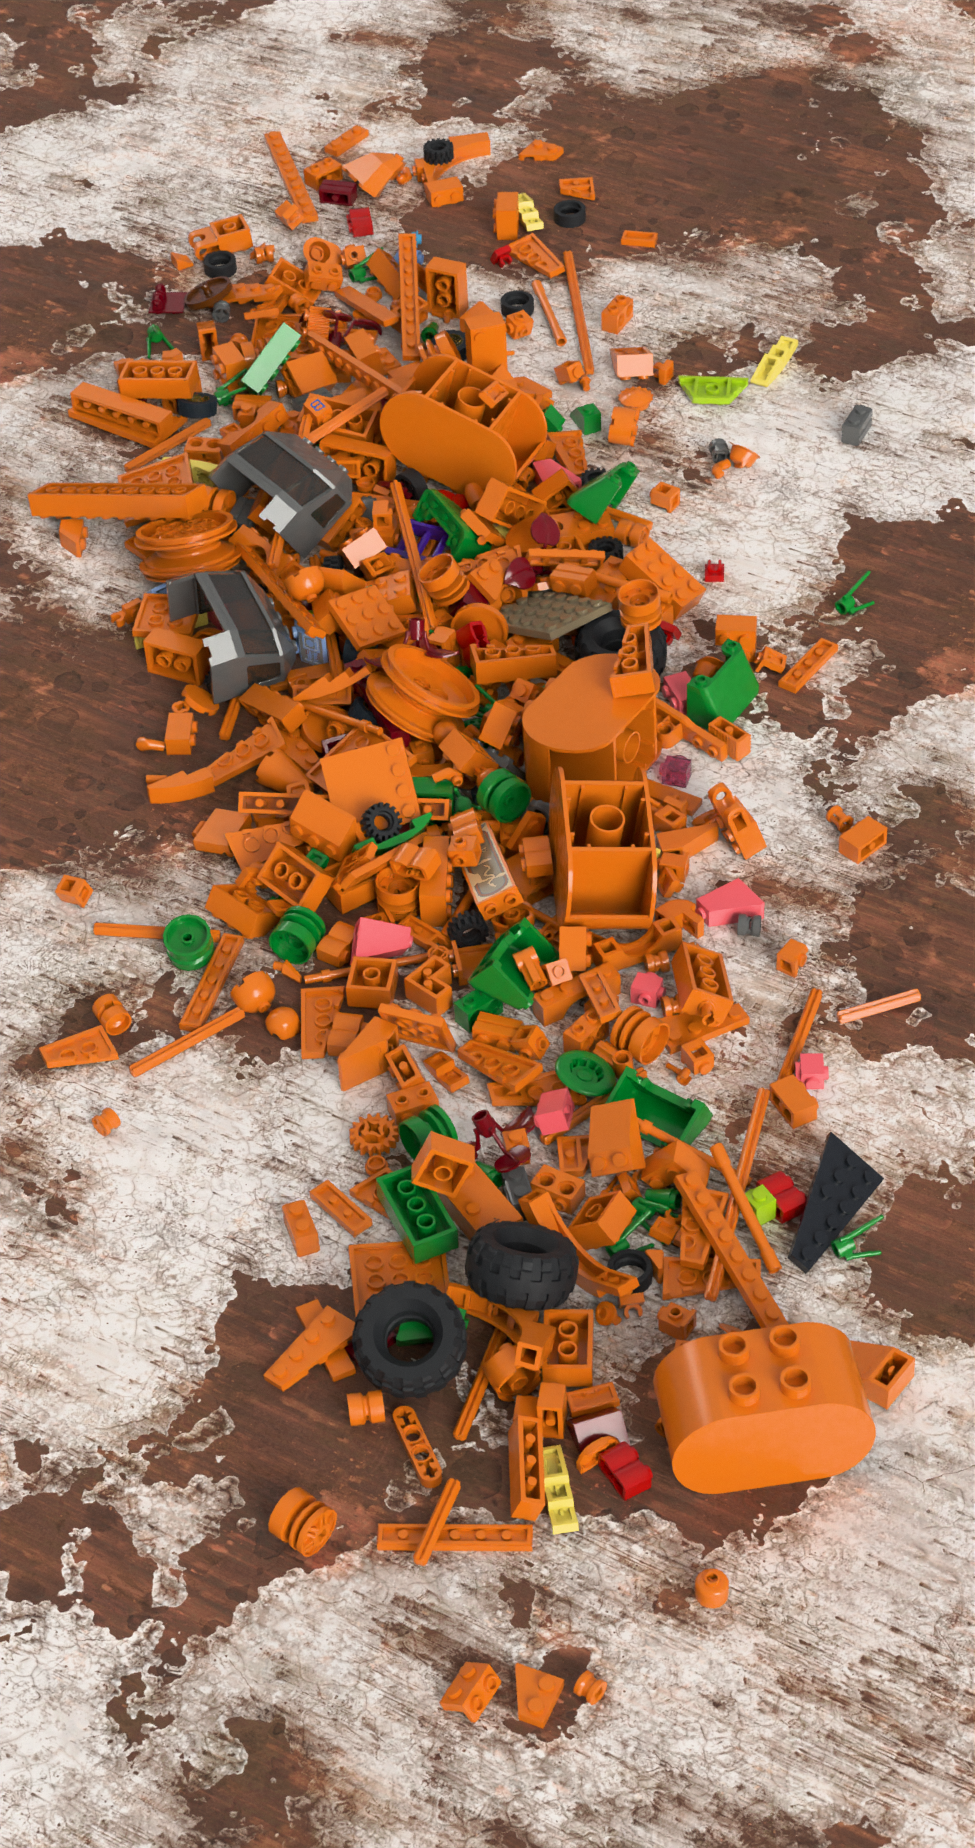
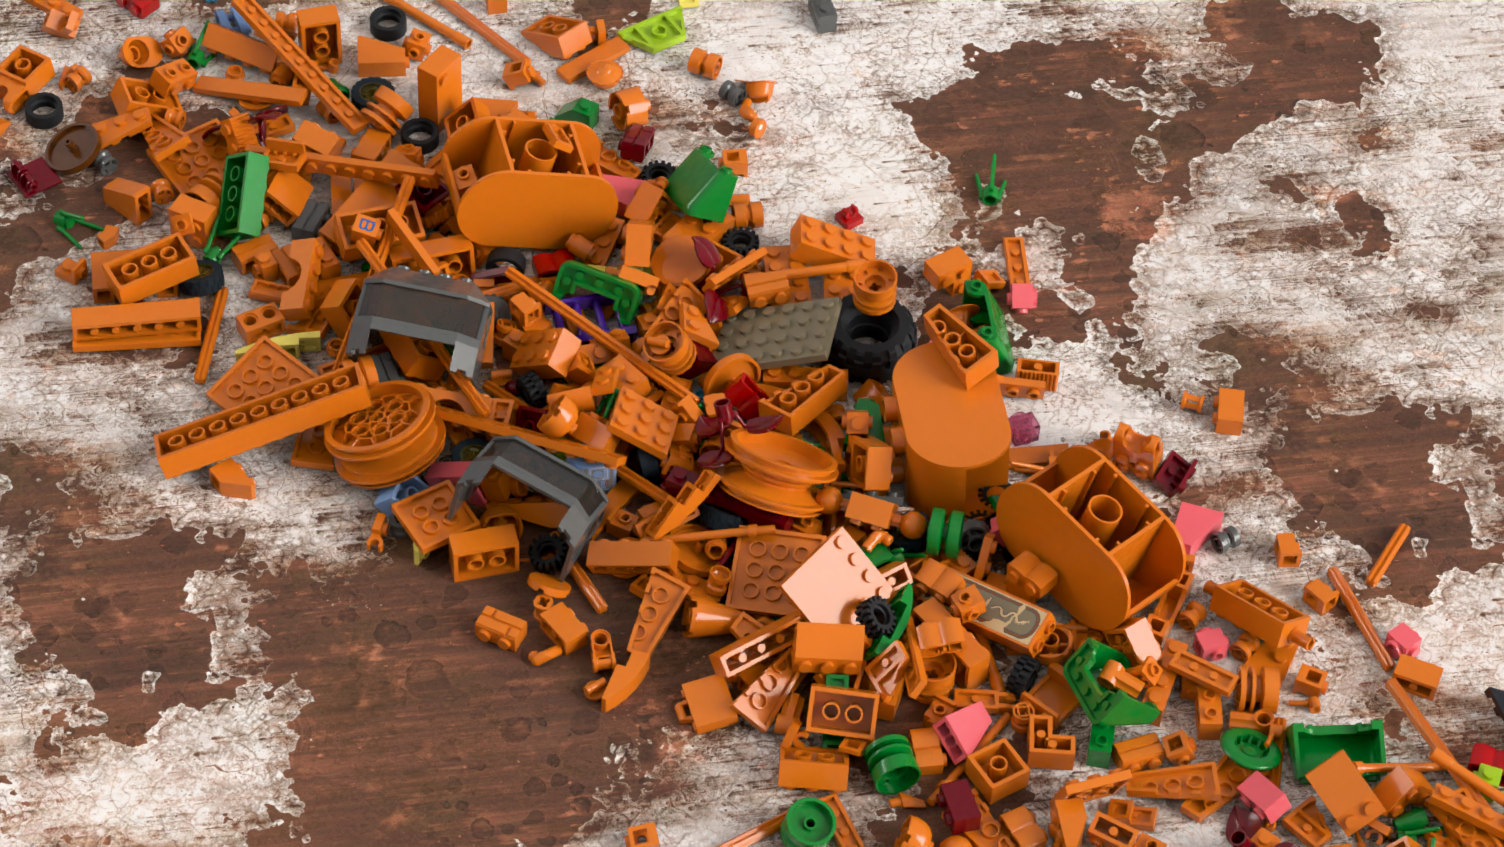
camera: 45 degrees left, 5 degrees up
none -> orange bracket [171,212,195,236]
none -> orange bracket [263,137,307,173]
none -> orange tile [385,208,440,276]
none -> orange brick [475,605,527,652]
none -> orange tile [556,36,630,84]
none -> orange piece [590,629,616,673]
none -> orange plate [591,365,619,396]
none -> dark red brick [618,123,655,163]
none -> orange arm [646,176,669,190]
none -> orange plate [647,335,671,355]
none -> orange wheel [687,47,723,80]
none -> orange wheel [705,565,731,596]
none -> orange tile [749,118,767,139]
none -> dark red brick [936,779,981,835]
none -> coral brick [1006,283,1037,314]
none -> dark red bracket [1151,450,1198,498]
none -> orange hand [1264,724,1283,748]
none -> orange brick [1302,578,1340,616]

